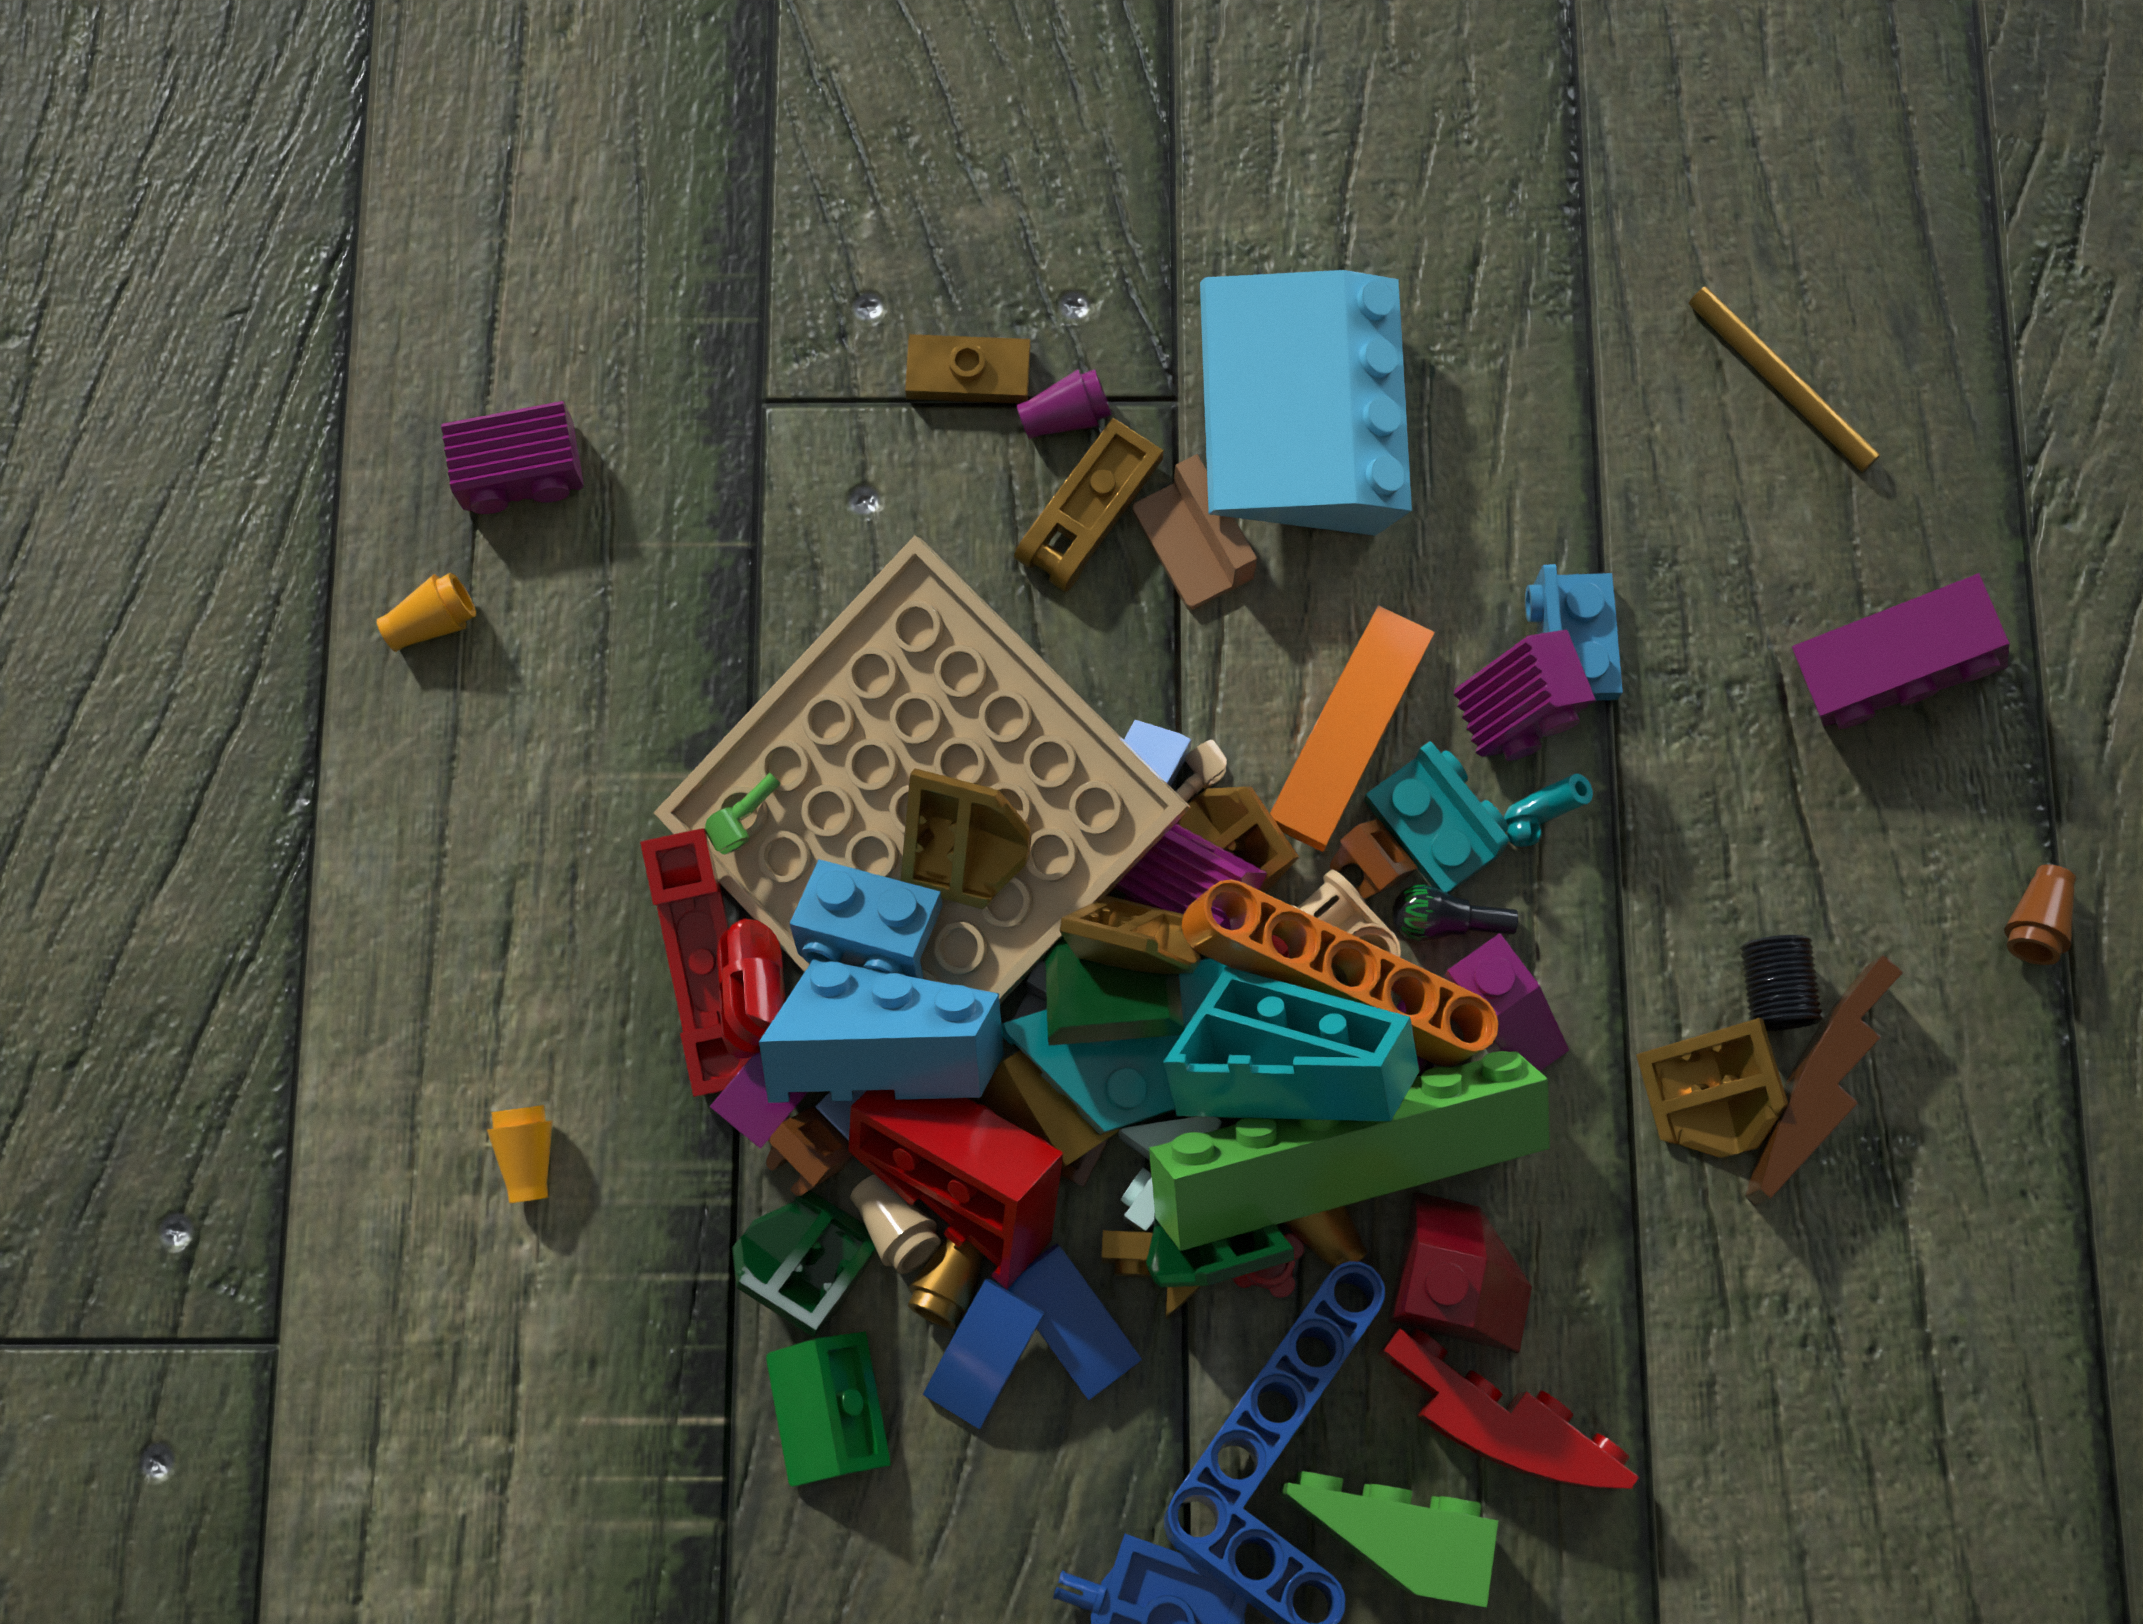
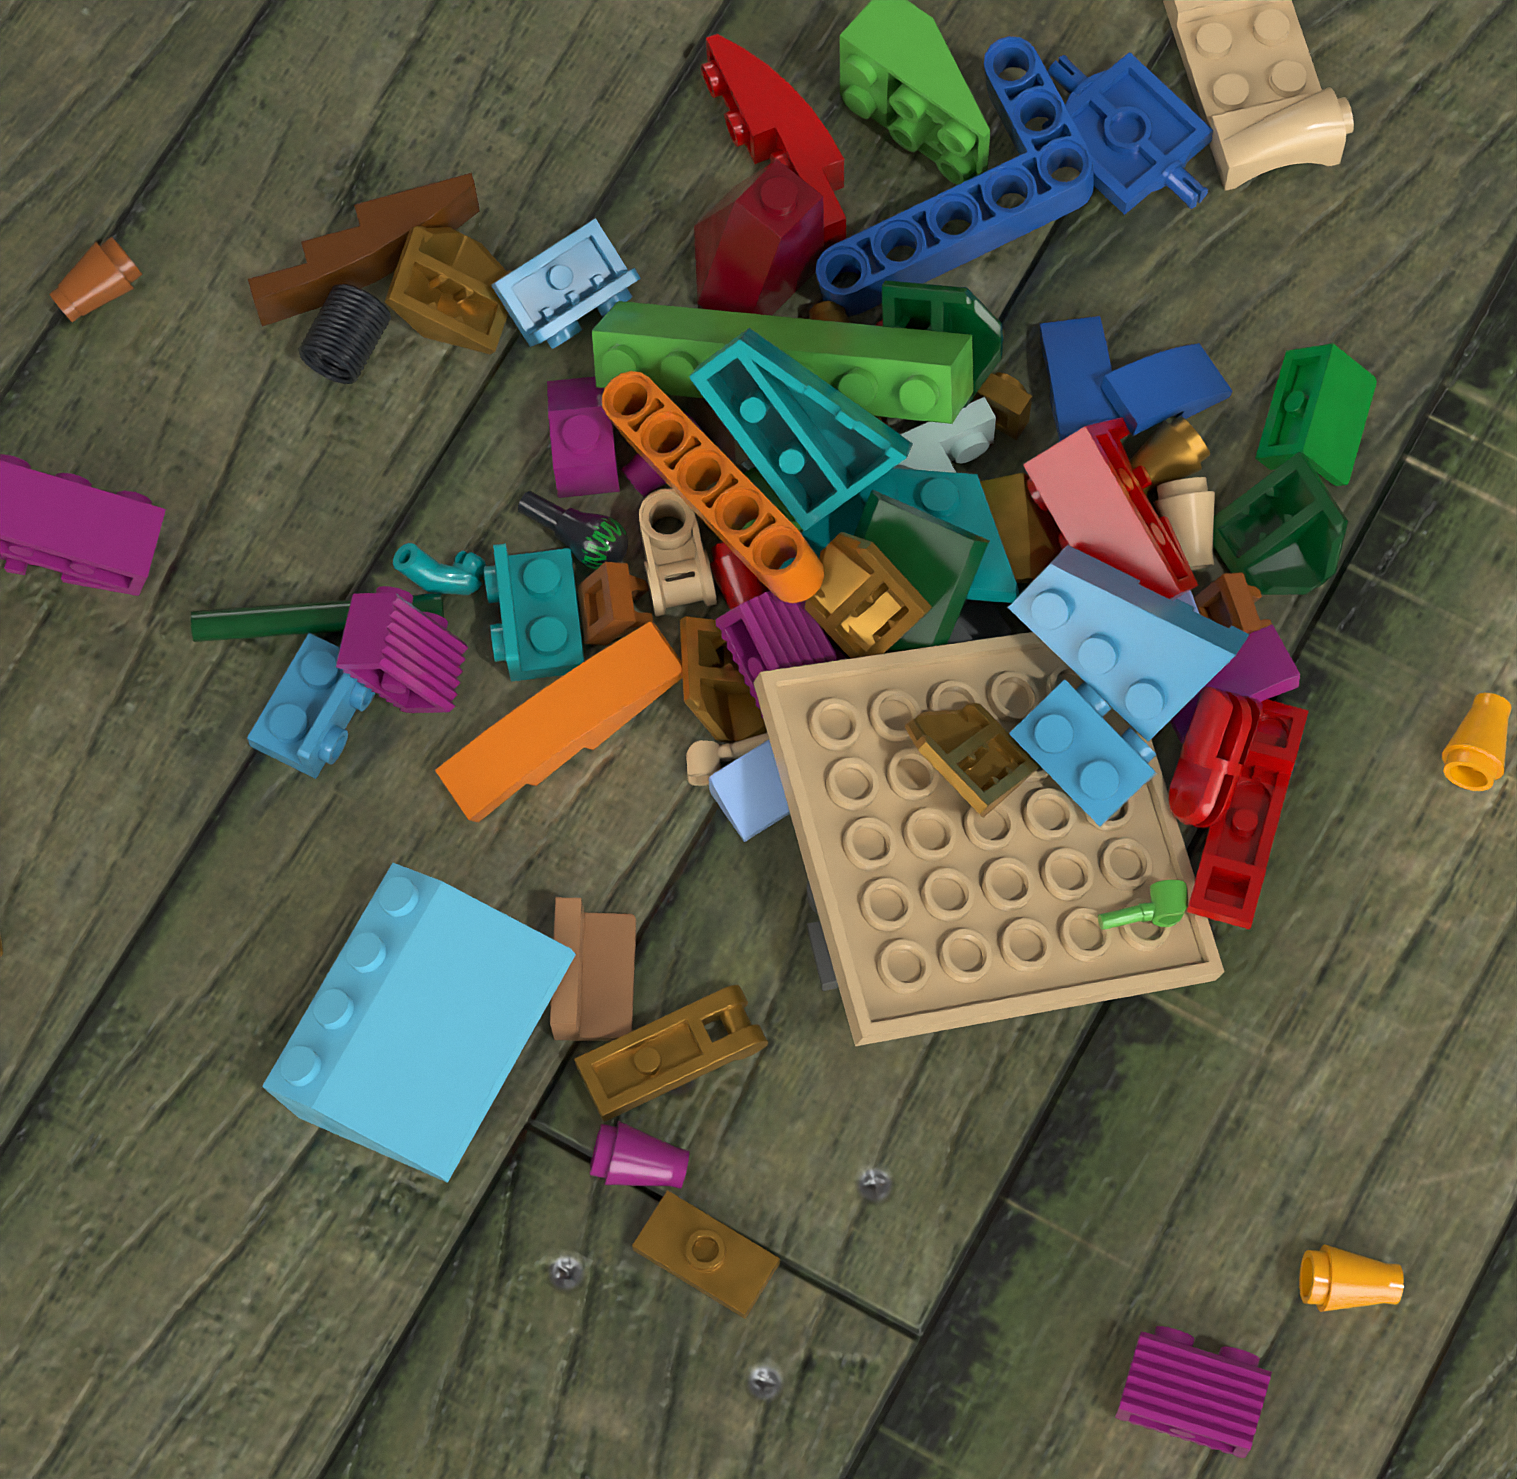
camera: 150 degrees left, 5 degrees down
none -> dark green piece [191,593,444,642]
none -> dark azure bracket [491,218,641,349]

